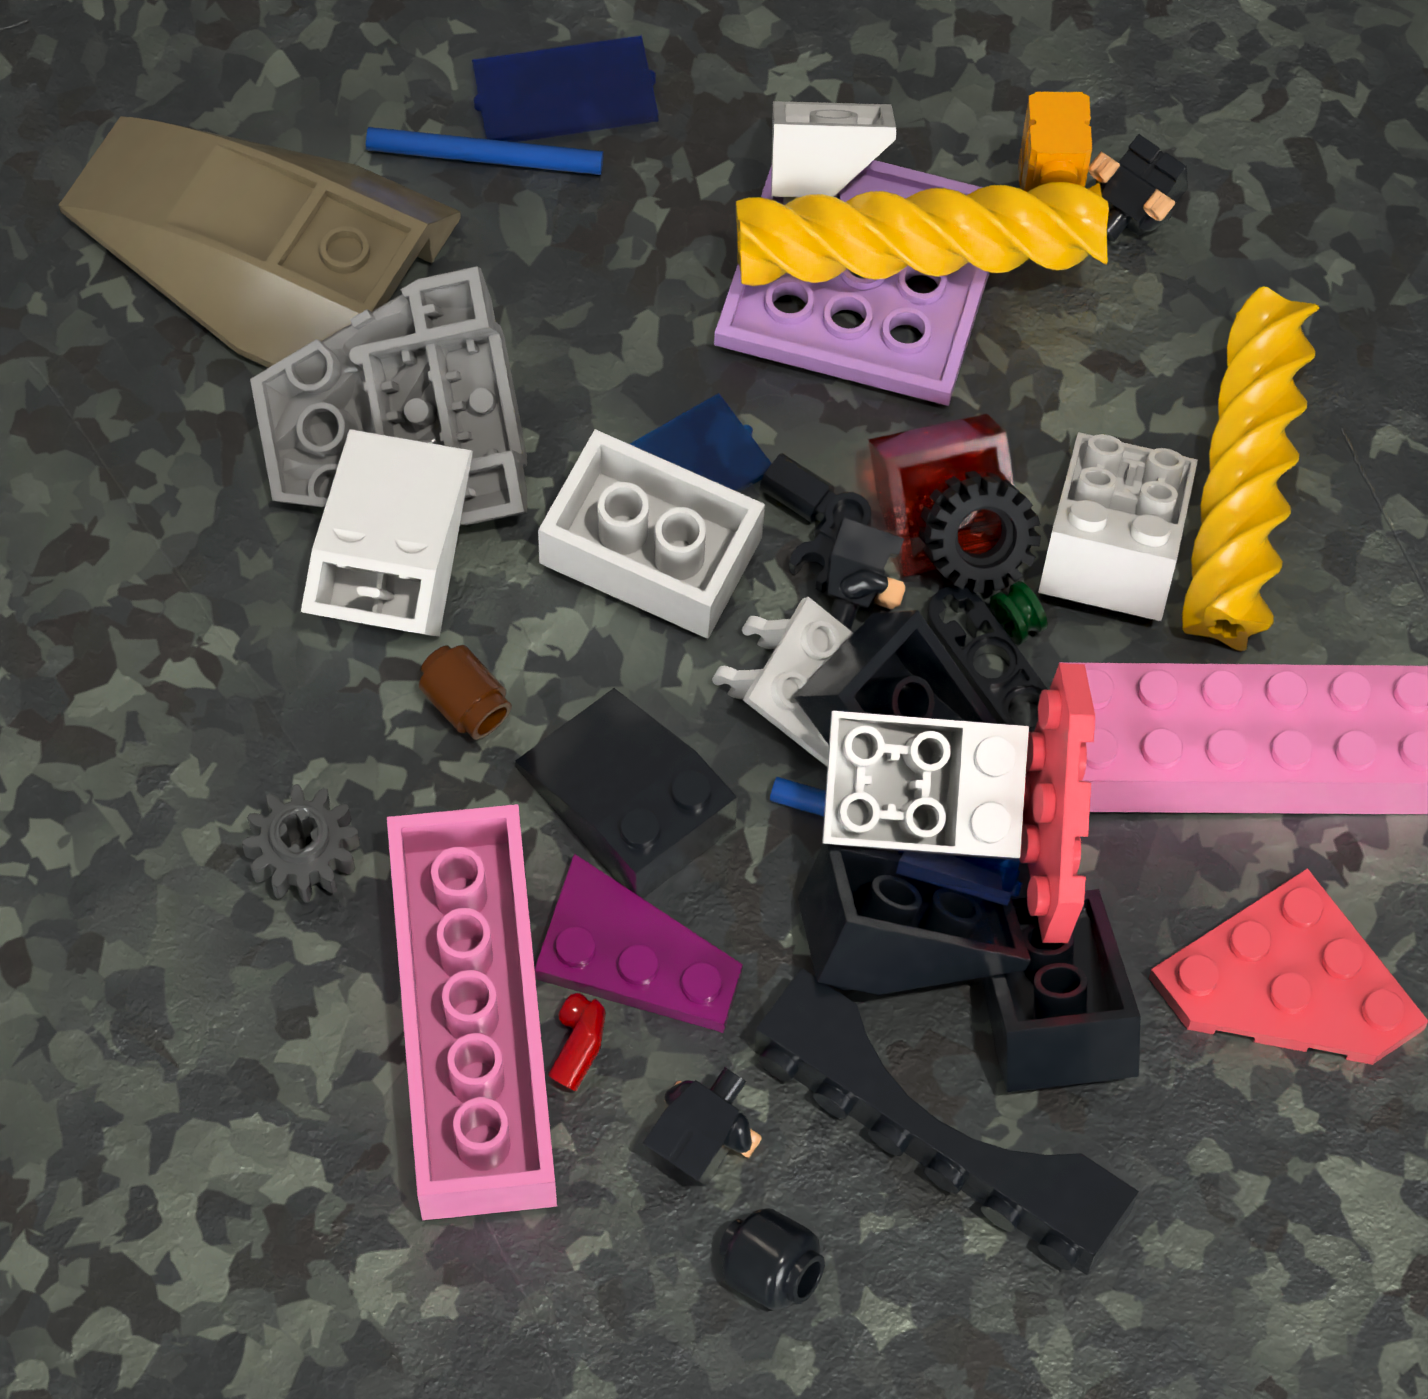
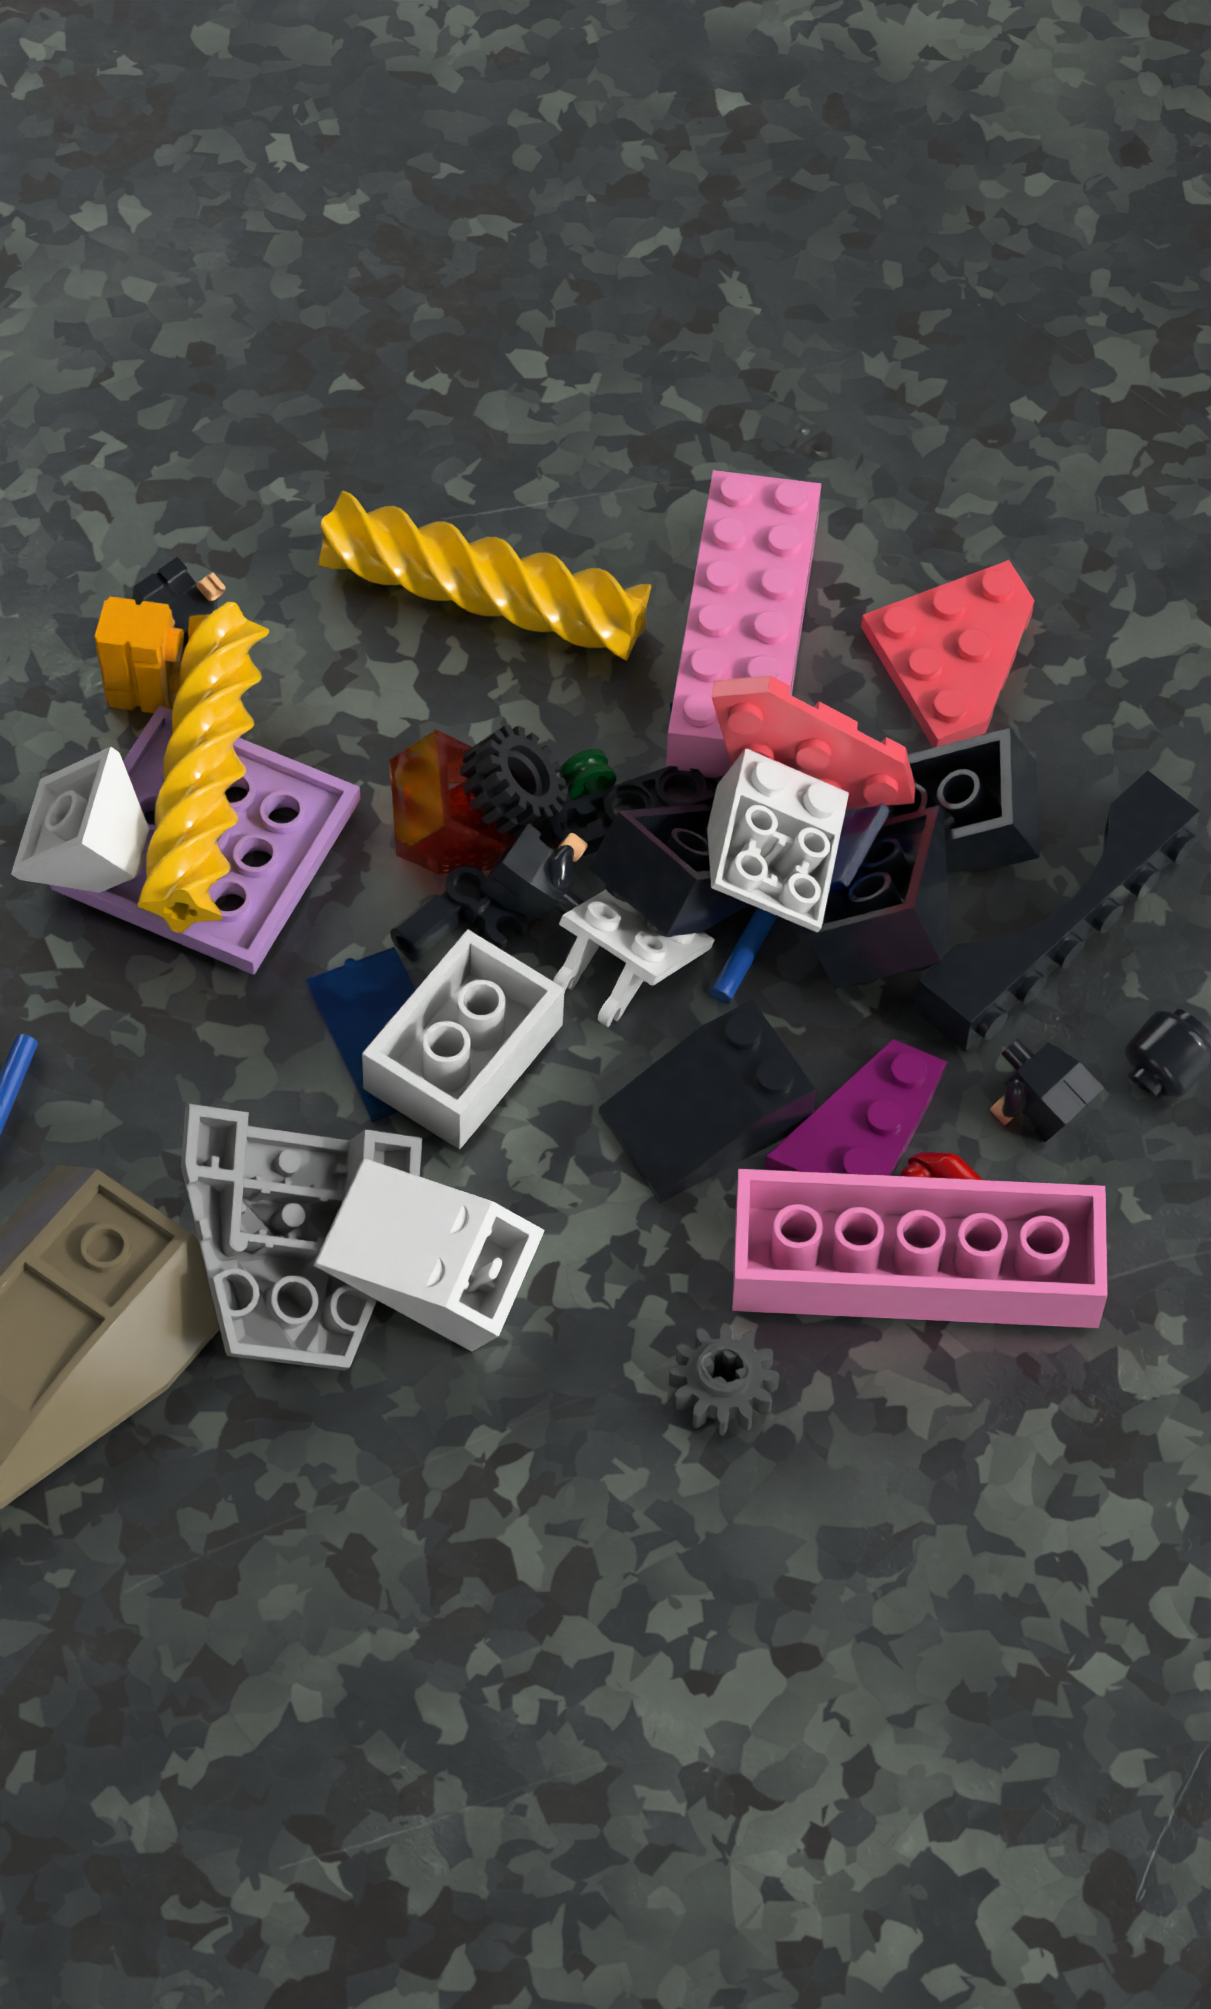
camera: 80 degrees left, 5 degrees down
reddish brown brick [419,645,512,739] -> none
white slope [1038,432,1198,621] -> none

